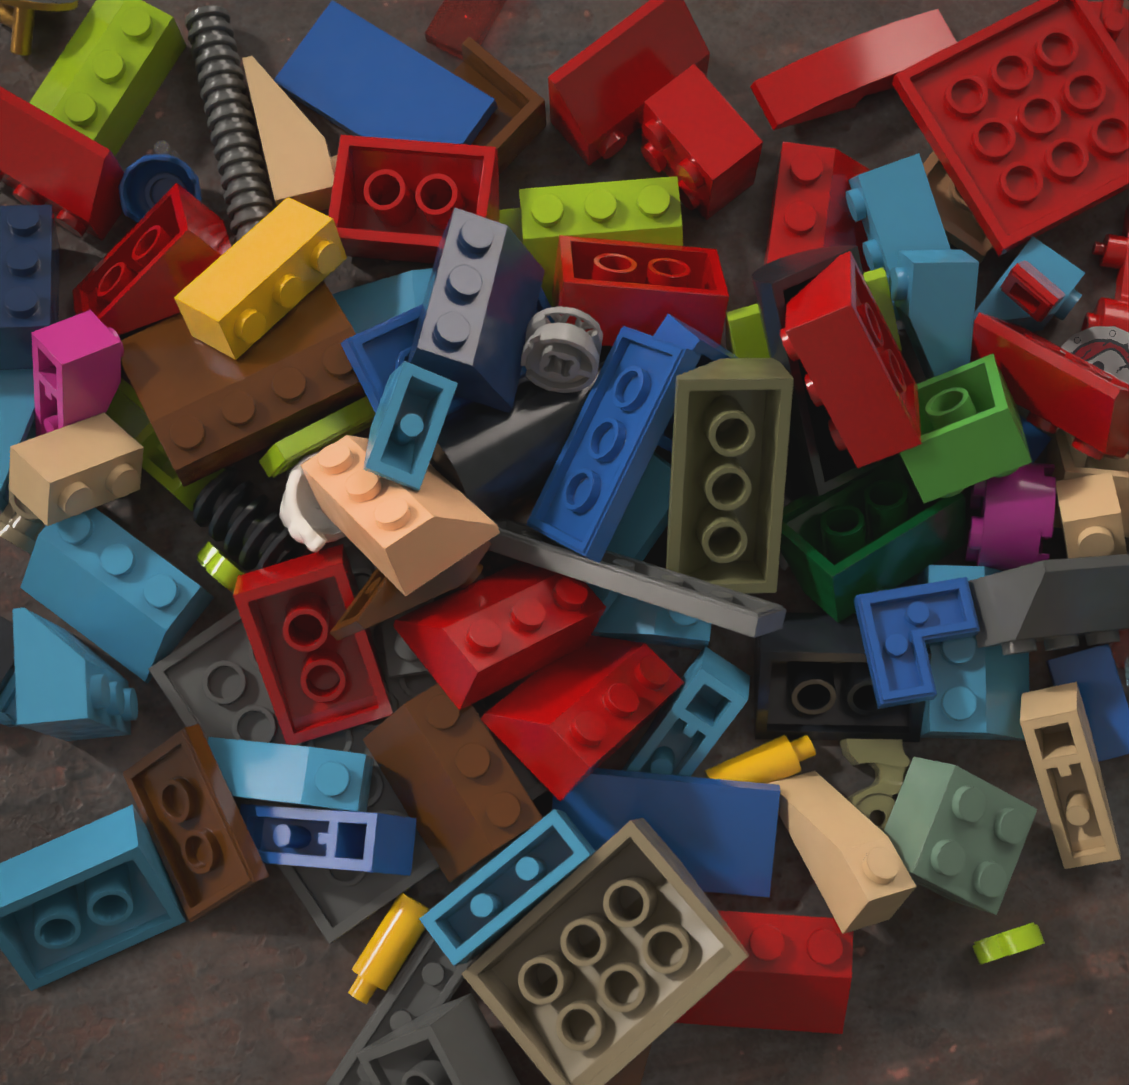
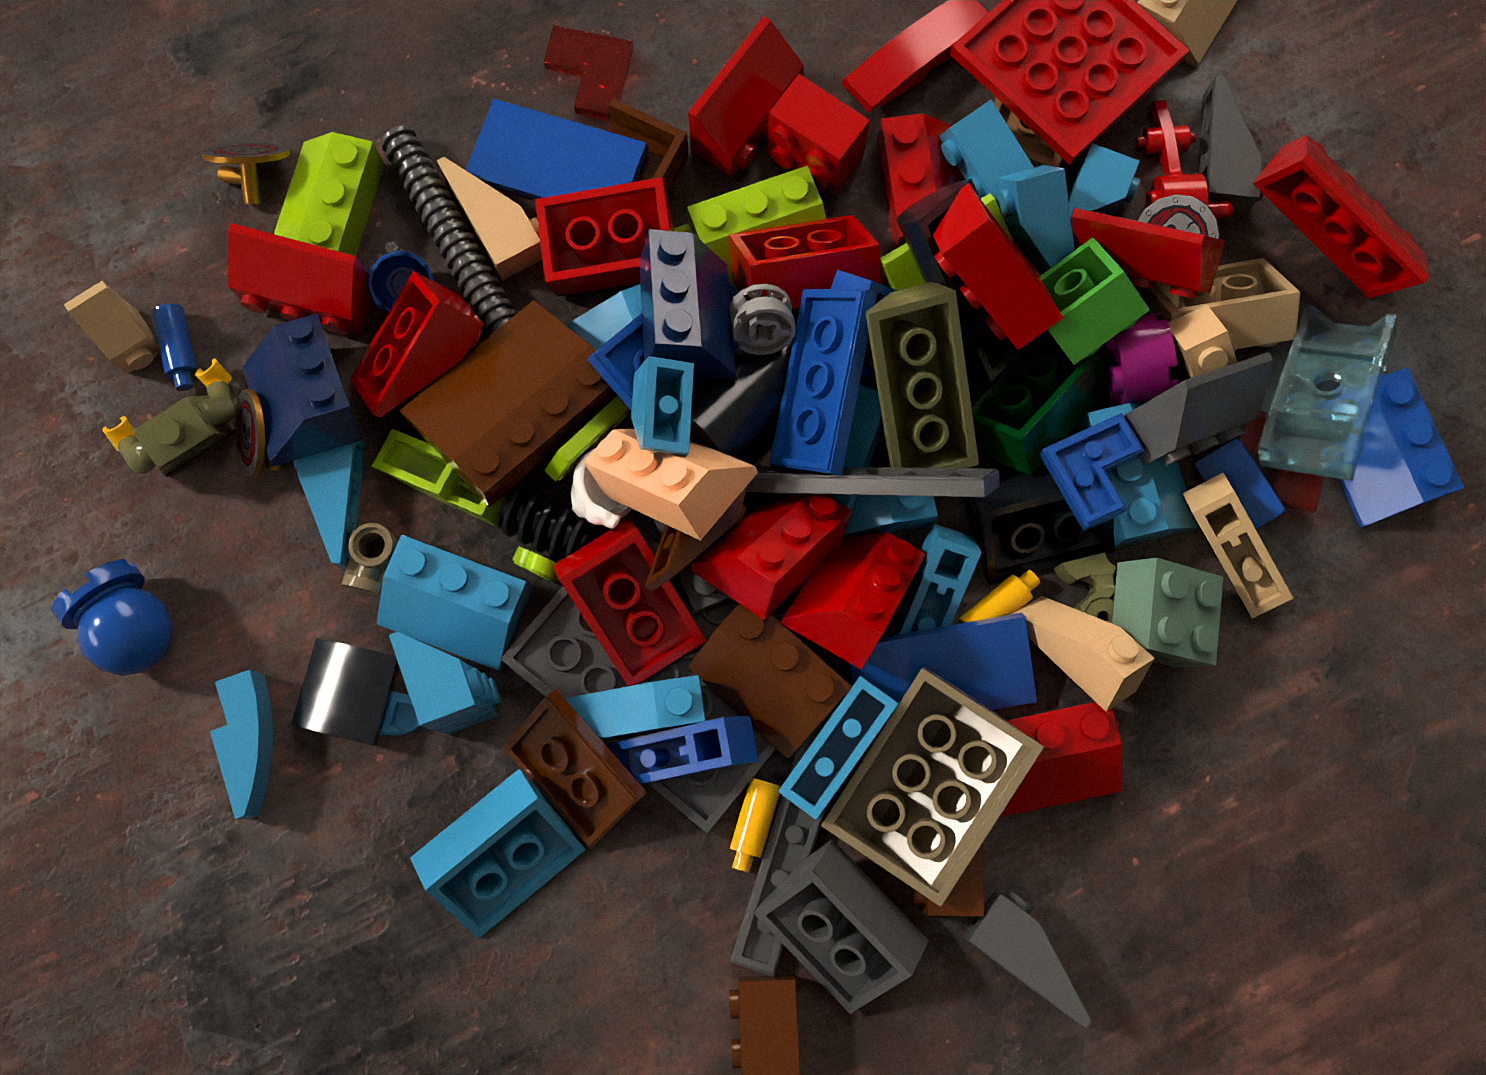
camera: 20 degrees left, 0 degrees up
tan brick [9,412,144,526] -> none
dark pink slope [31,310,124,437] -> none
yellow brick [174,197,347,360] -> none
lime tile [972,922,1045,965] -> none
red slope [1000,260,1065,322] -> none

